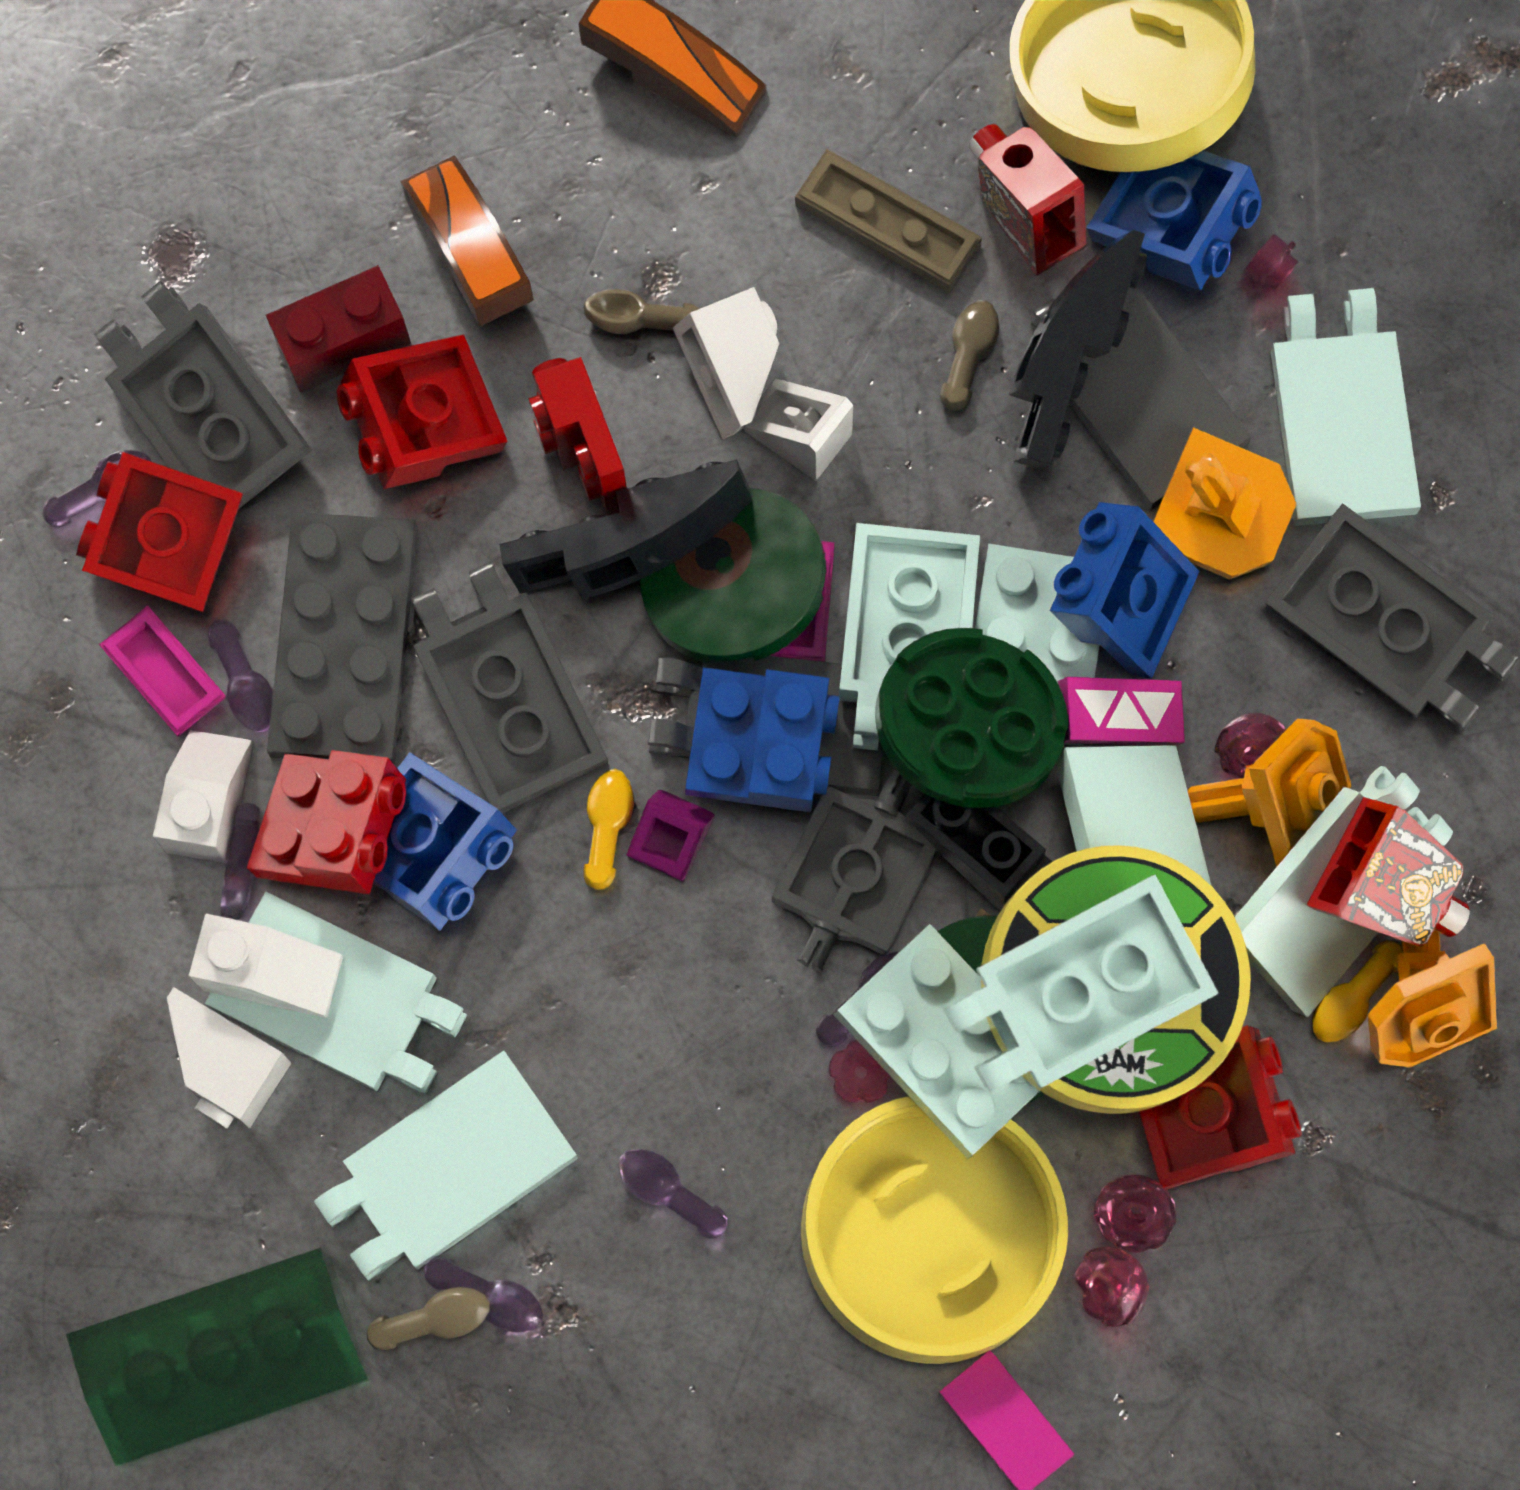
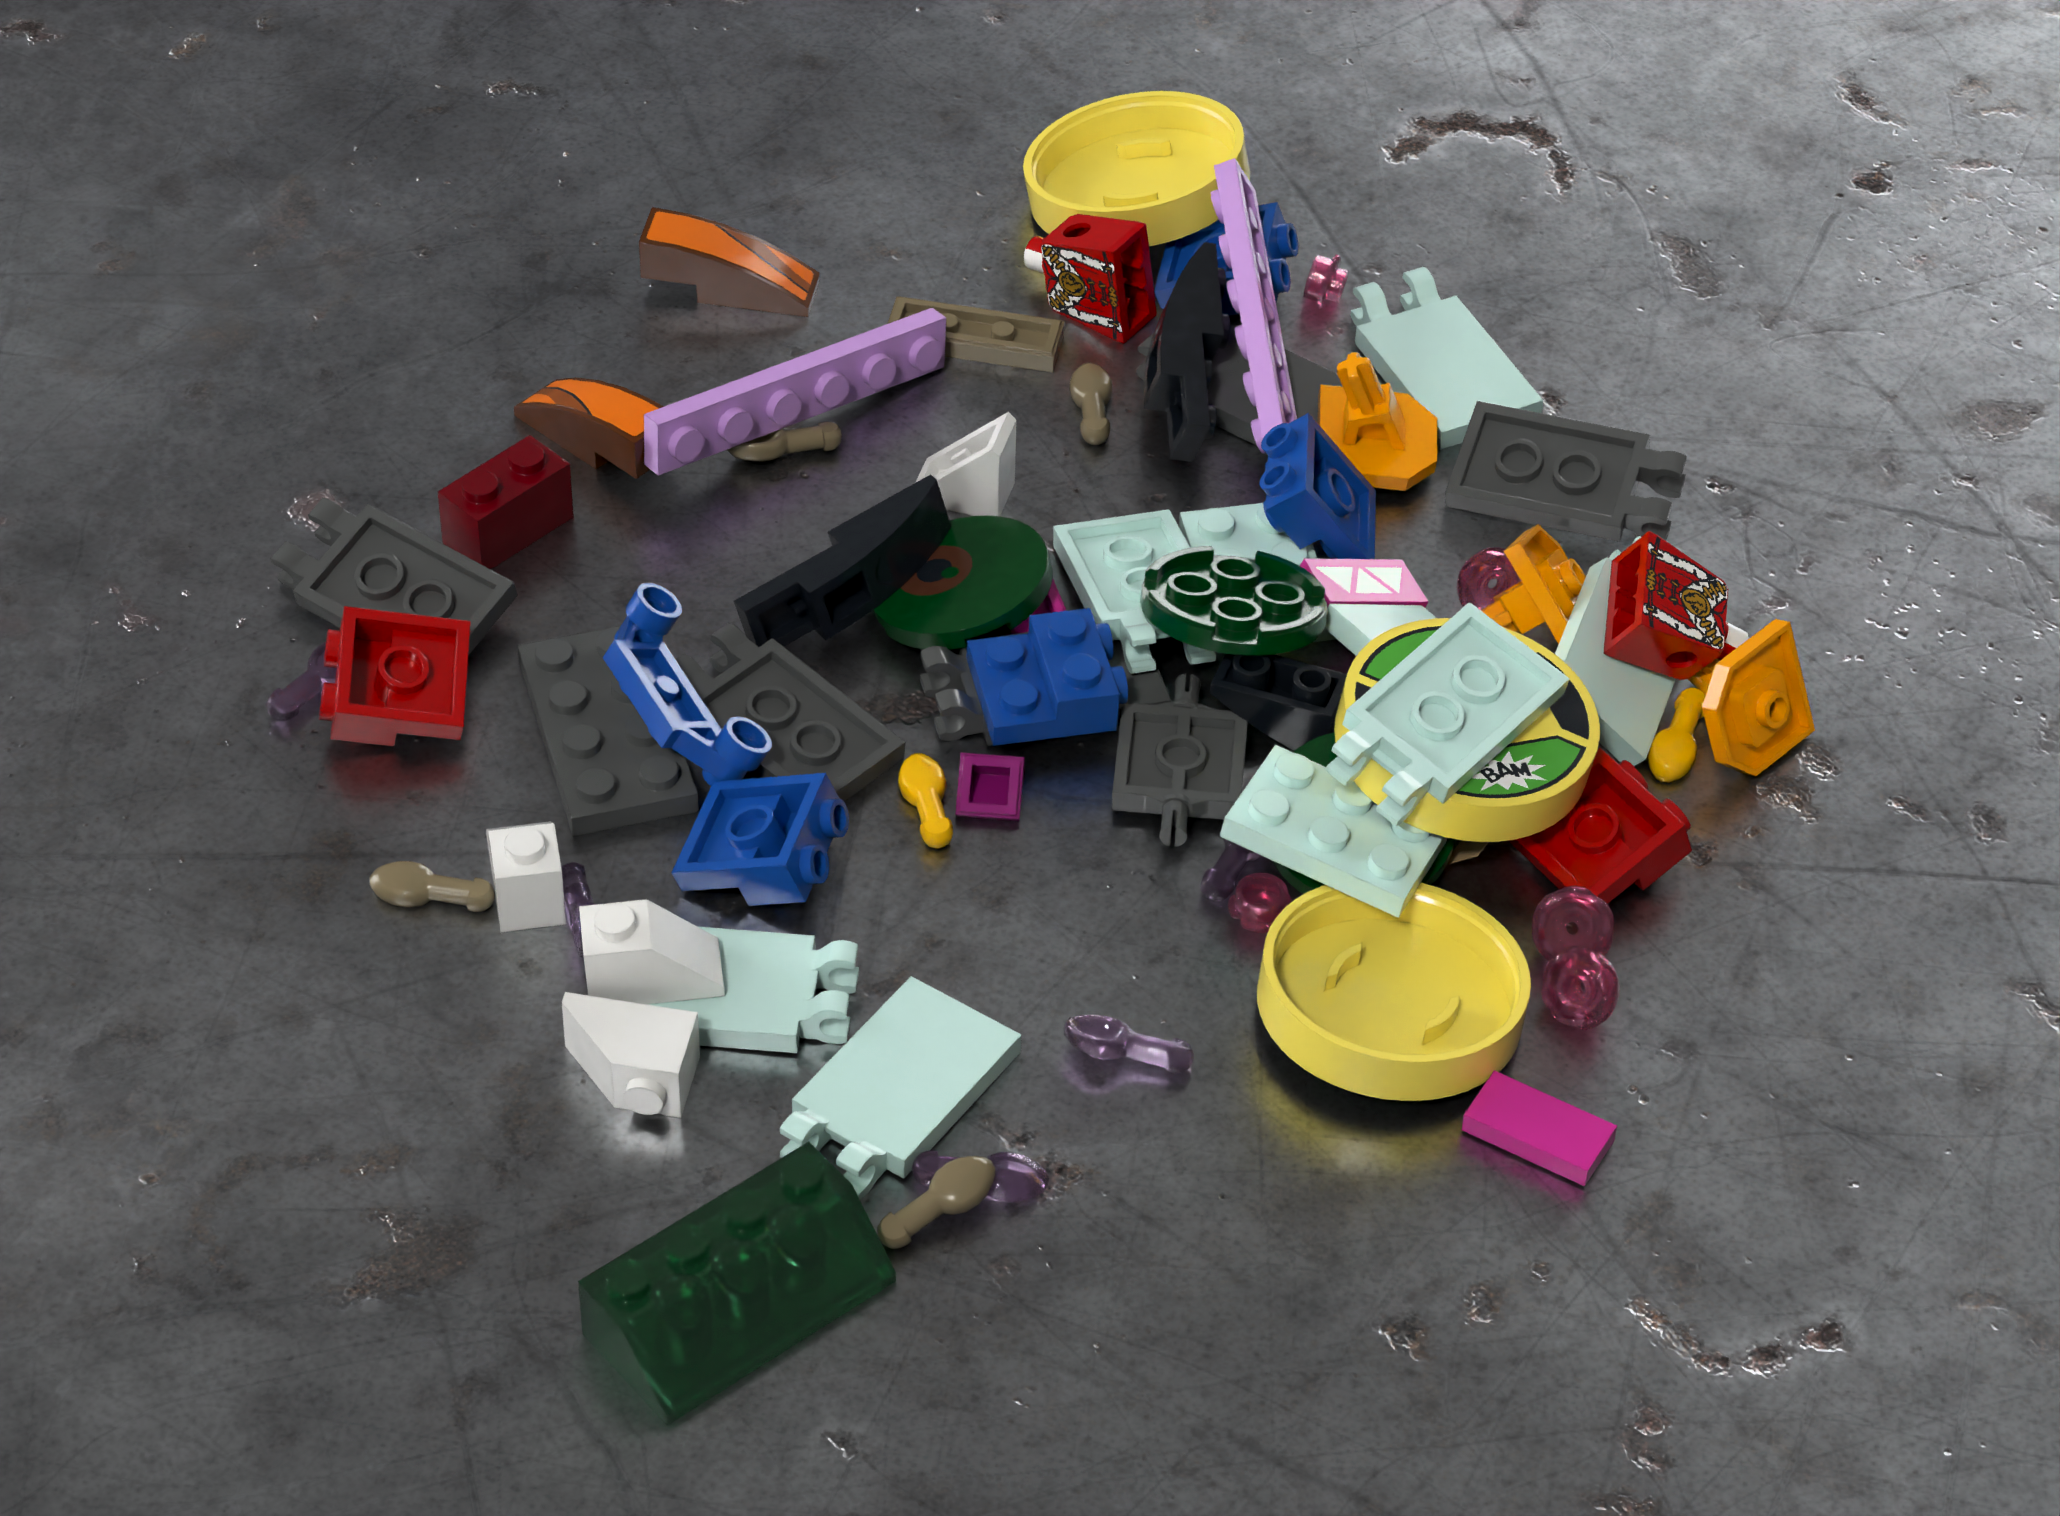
camera: 25 degrees left, 30 degrees down
dark pink tile [99,605,226,737] -> none
clear purple piece [207,620,273,732] -> none
plate [246,750,407,895] -> none
red plate [337,334,508,489] -> none
red plate [528,357,627,515] -> none
white slope [673,287,780,439] -> none
none -> dark tan piece [370,861,495,912]
none -> blue plate [603,583,772,786]
none -> lavender plate [644,308,946,476]
none -> lavender plate [1211,158,1297,454]

